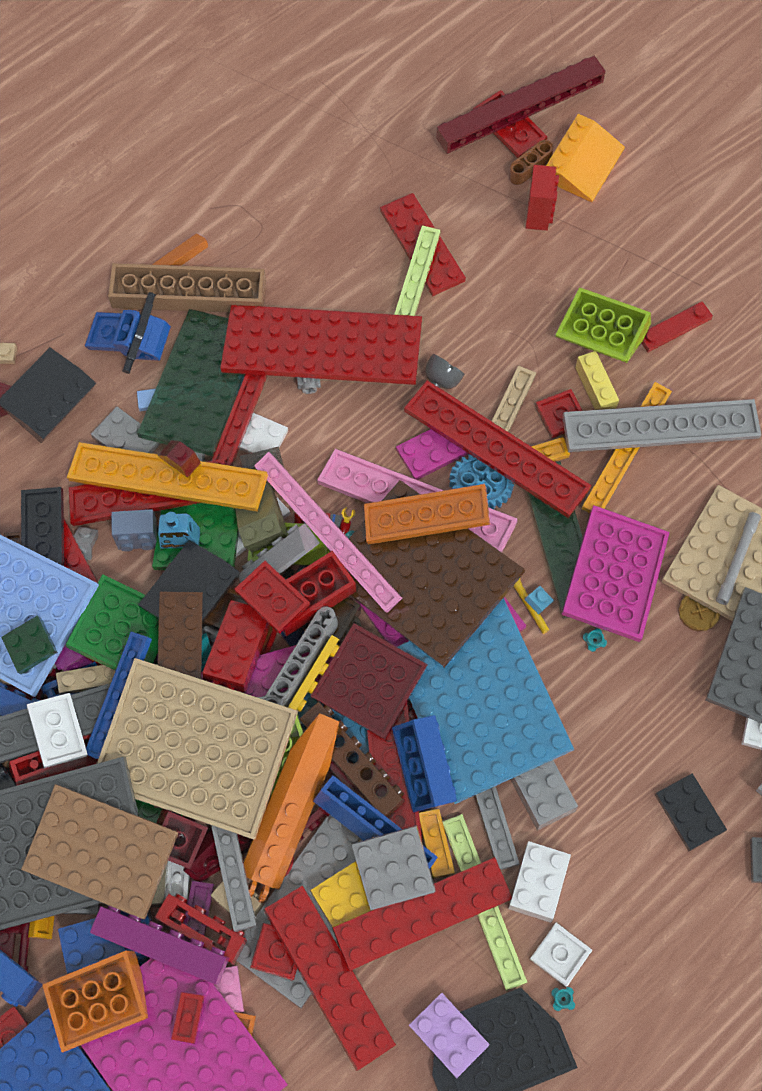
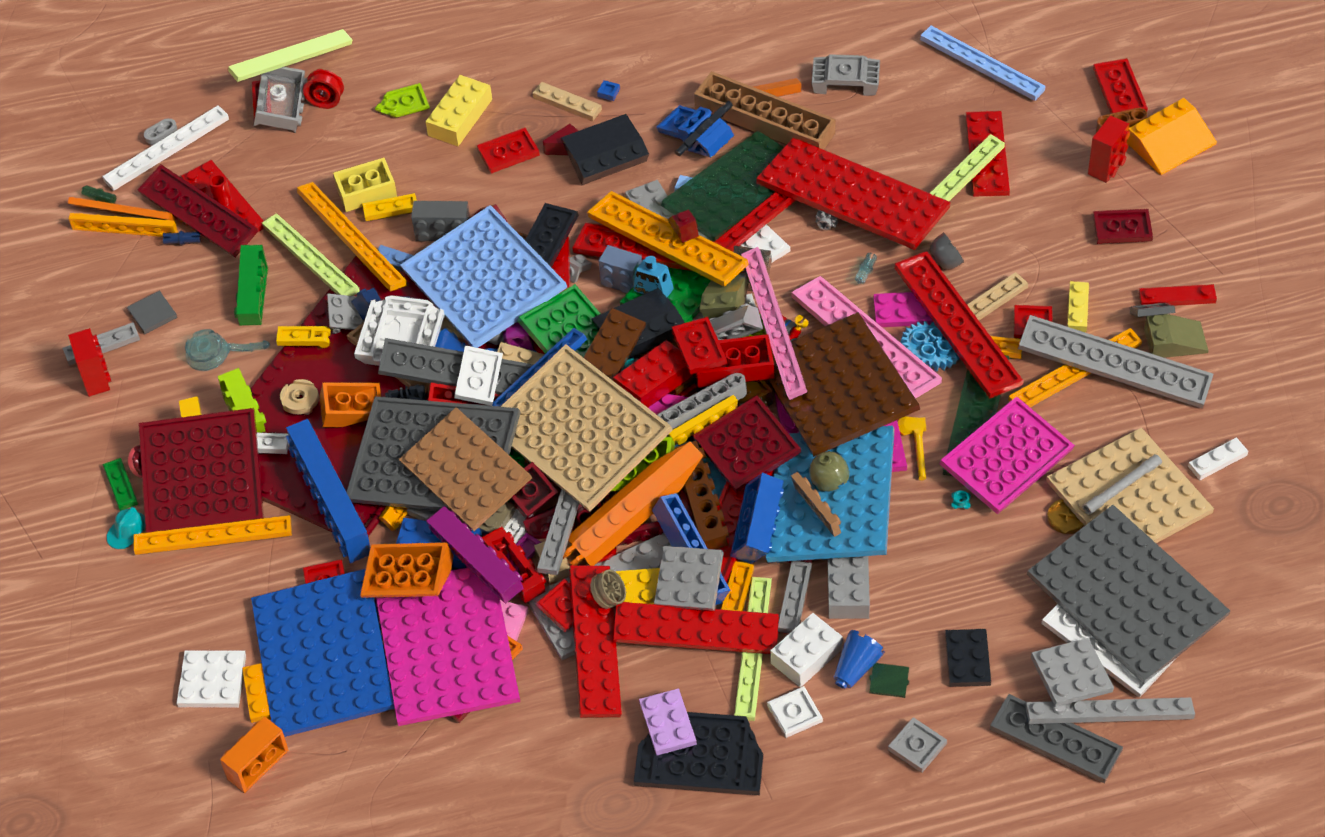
camera: 30 degrees right, 15 degrees down
dark green plate [1,615,58,674] -> none
red plate [171,992,205,1044] -> none
orange plate [364,484,490,545] -> none
dark red brick [436,55,606,154] -> none
medium azure plate [525,586,554,614] -> none
teal plate [551,987,575,1011] -> none
lime slope [555,287,651,363] -> none
none -> dark tan wheel [590,569,626,609]
none -> blue plate [597,80,620,101]
none -> medium nougat plate [791,472,841,537]
none -> olive cylinder [809,451,850,492]
none -> light grey plate [812,54,880,96]
none -> blue cone [834,630,885,689]
none -> clear light blue axle [855,253,877,284]
none -> clear green piece [869,663,909,698]
none -> light grey plate [888,717,947,773]
none -> light blue plate [921,26,1045,101]
none -> dark red plate [1093,209,1153,244]
none -> dark grey tile [1130,303,1176,317]
none -> olive slope [1144,314,1209,358]

